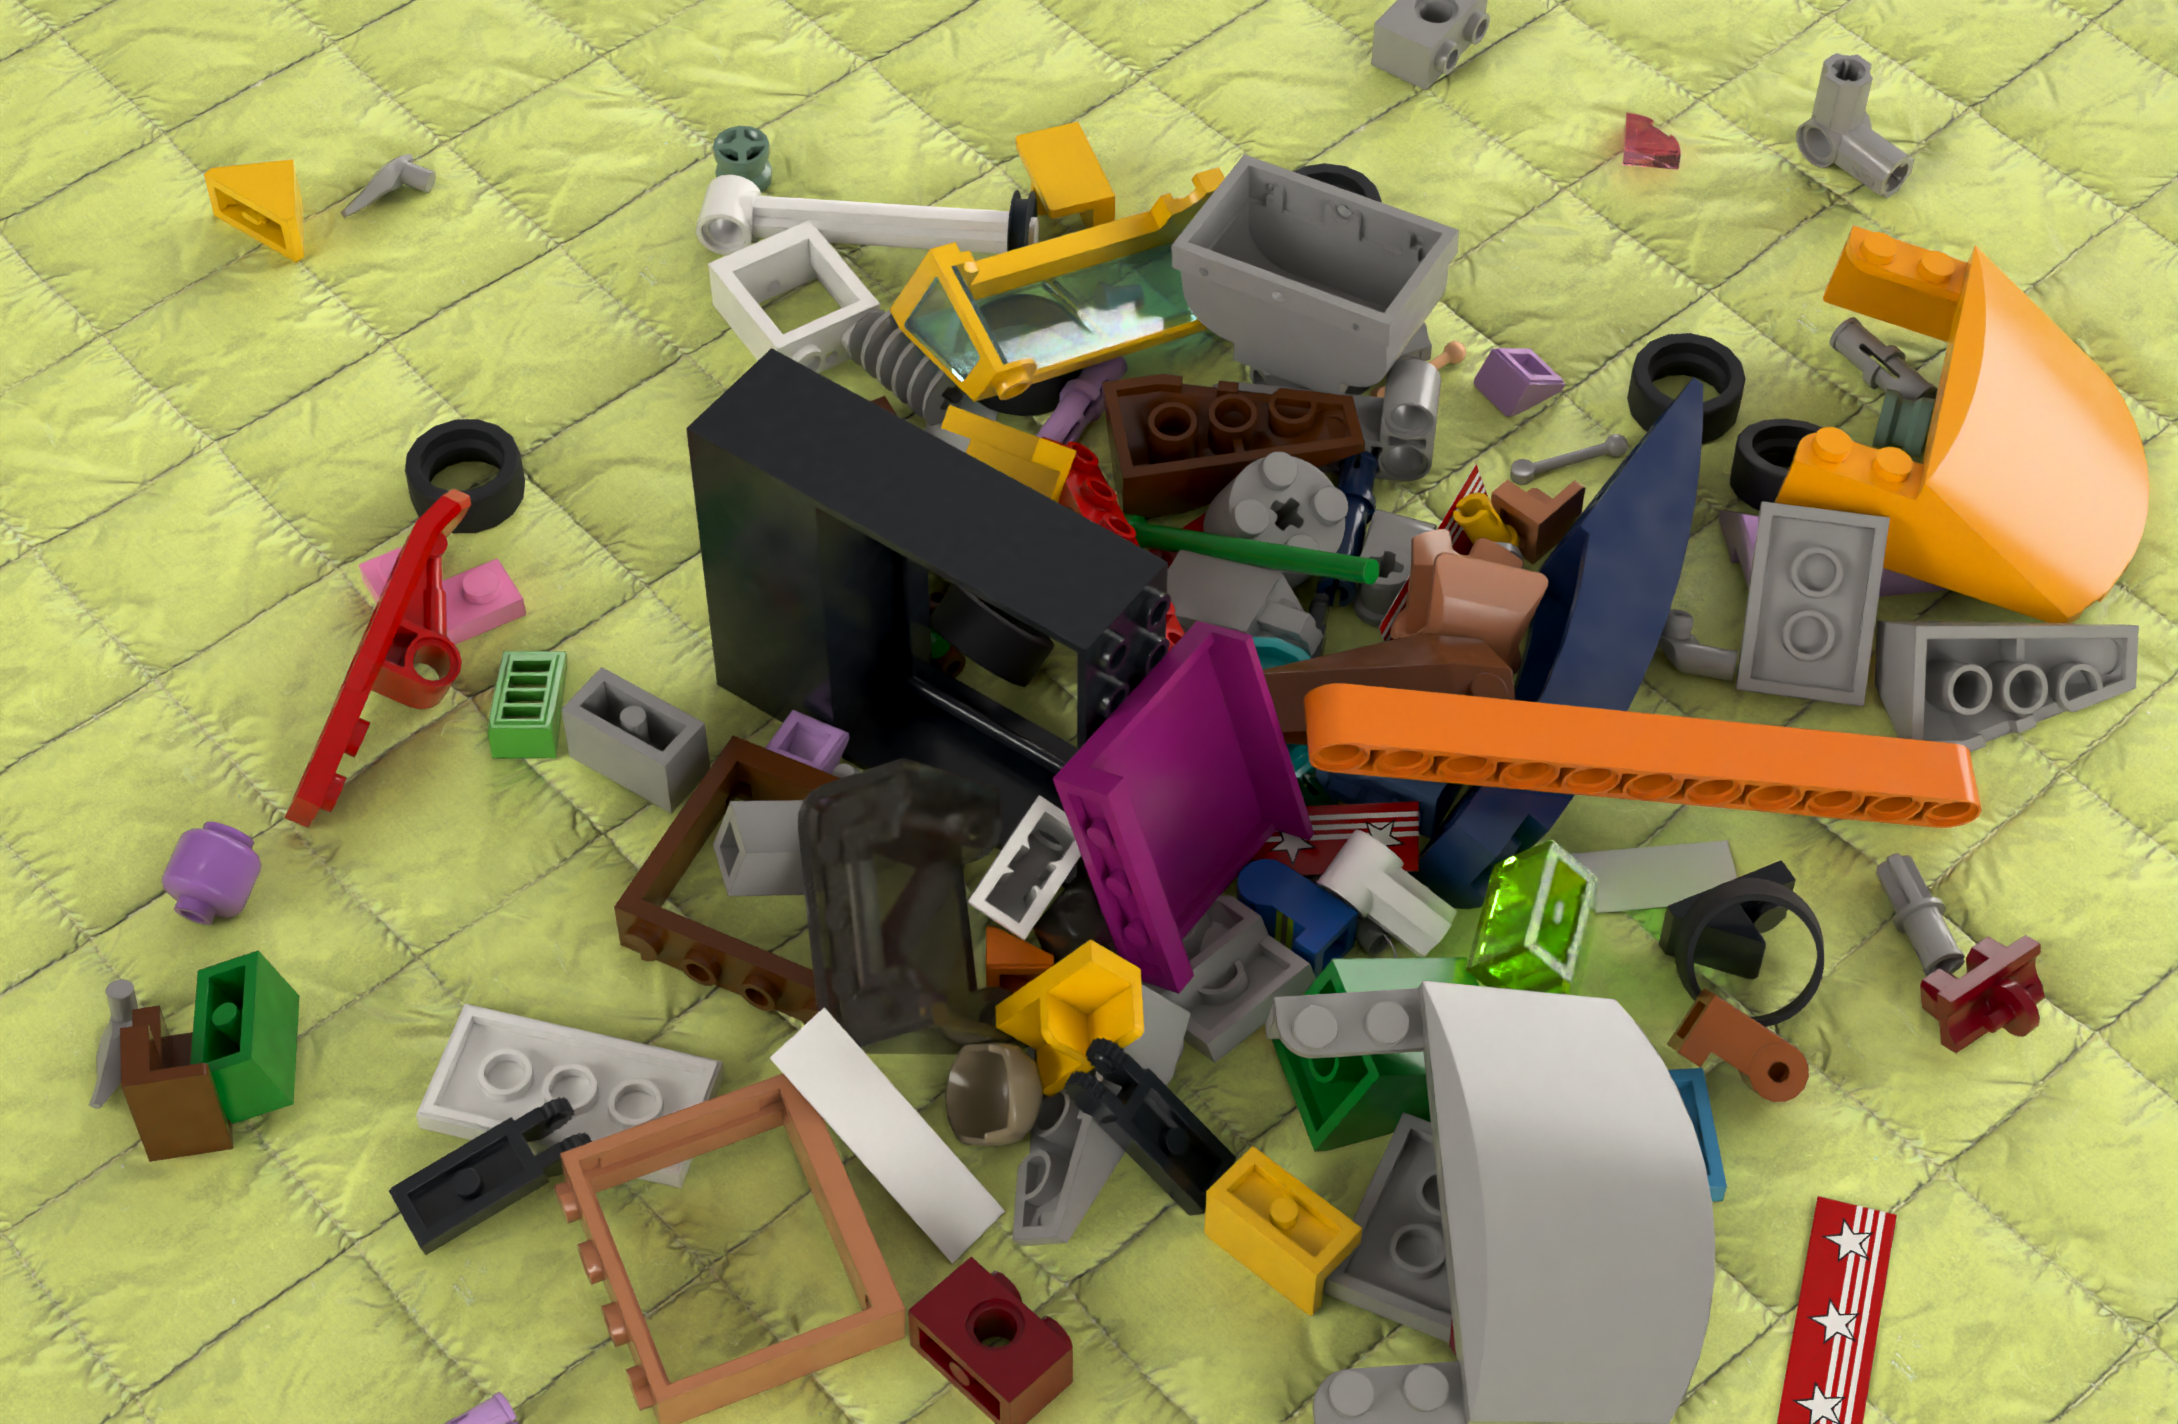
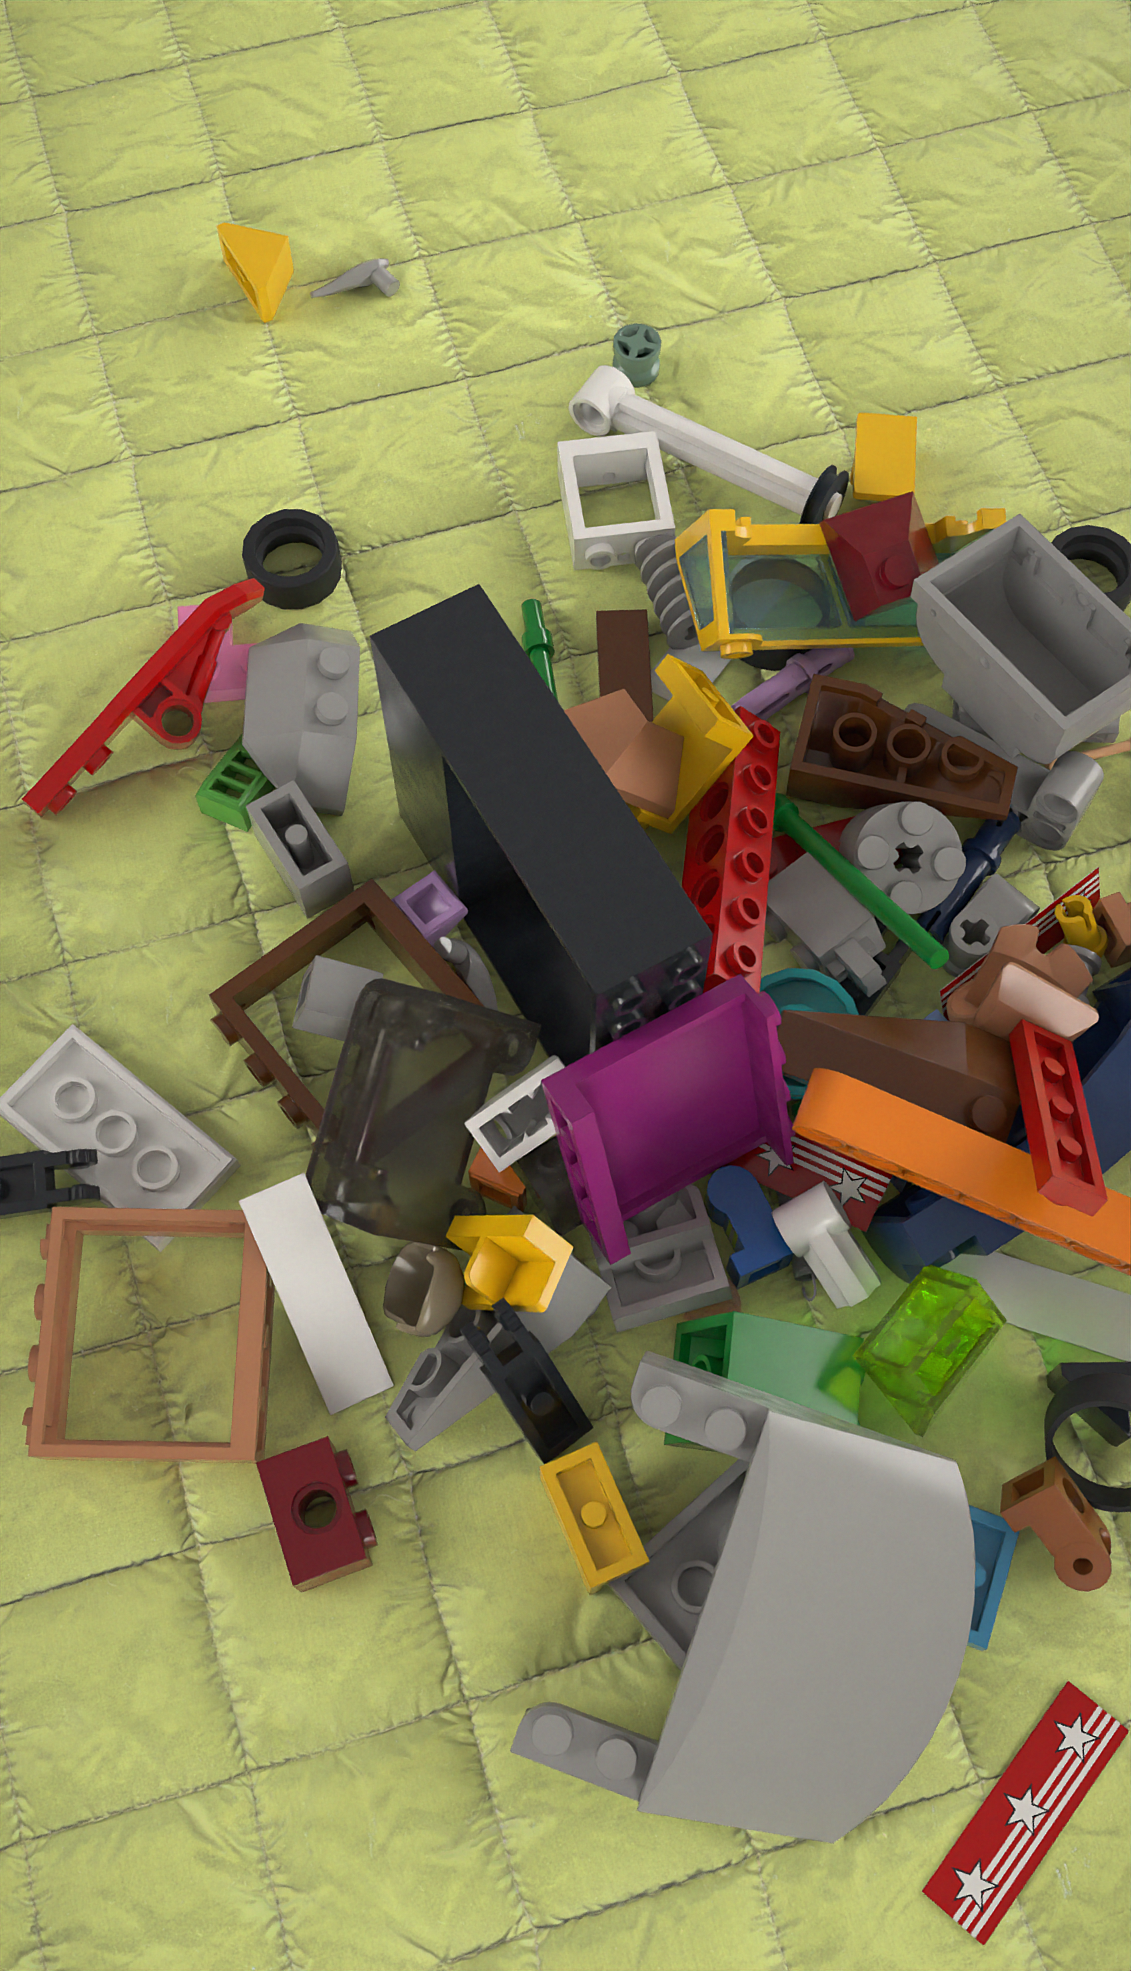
camera: 25 degrees right, 15 degrees up
none -> light grey wedge [242,623,360,816]
none -> dark red slope [819,491,939,622]
none -> red plate [1009,1019,1108,1217]

